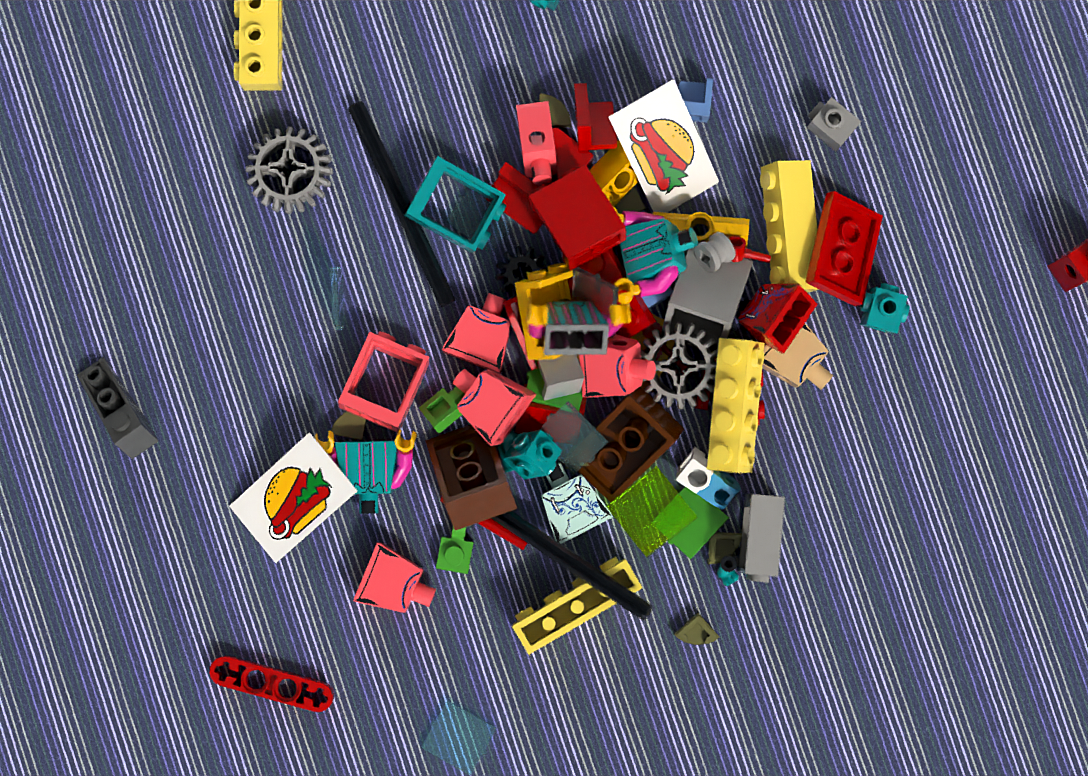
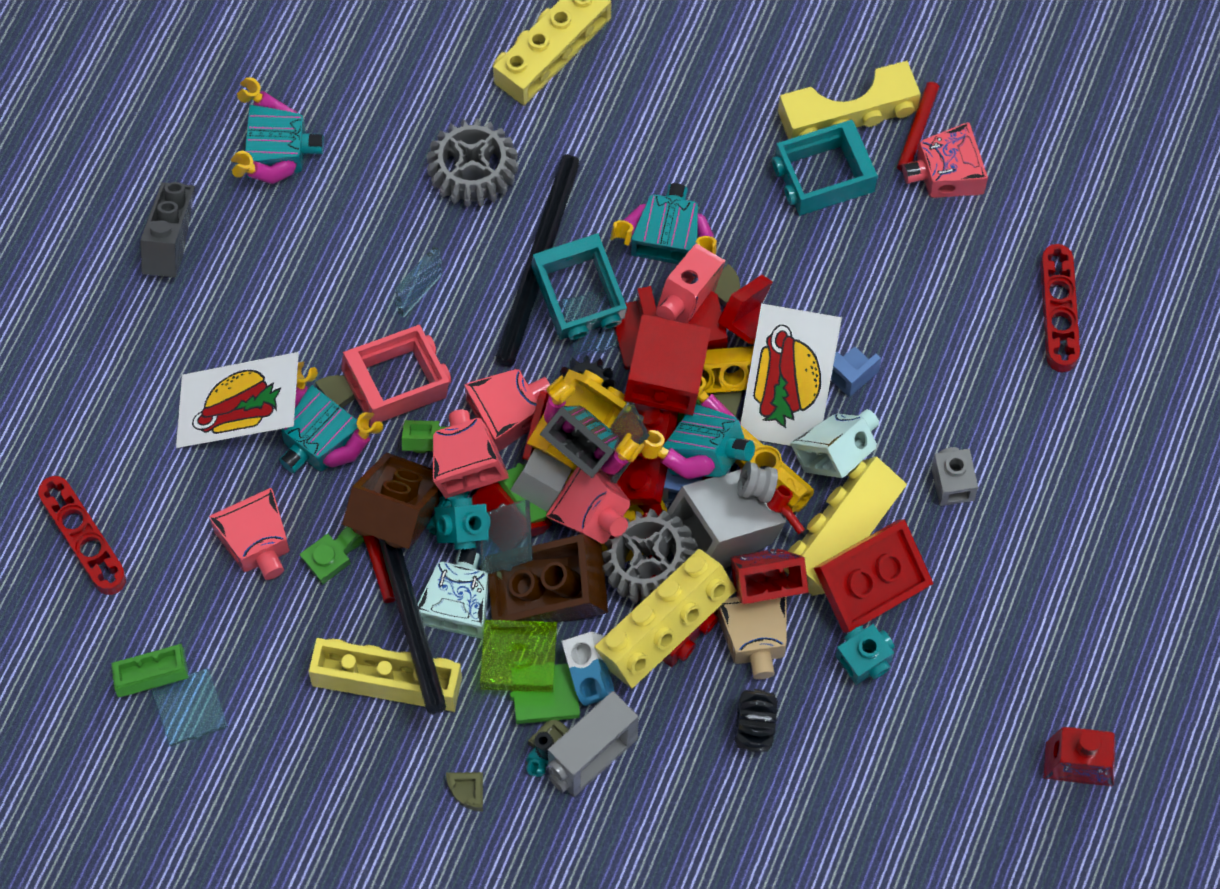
camera: 40 degrees right, 20 degrees down
none -> bright green plate [111,644,189,698]
none -> torso [231,77,324,184]
none -> torso [610,183,717,264]
none -> black gear [735,689,778,752]
none -> light aqua torso [790,409,879,478]

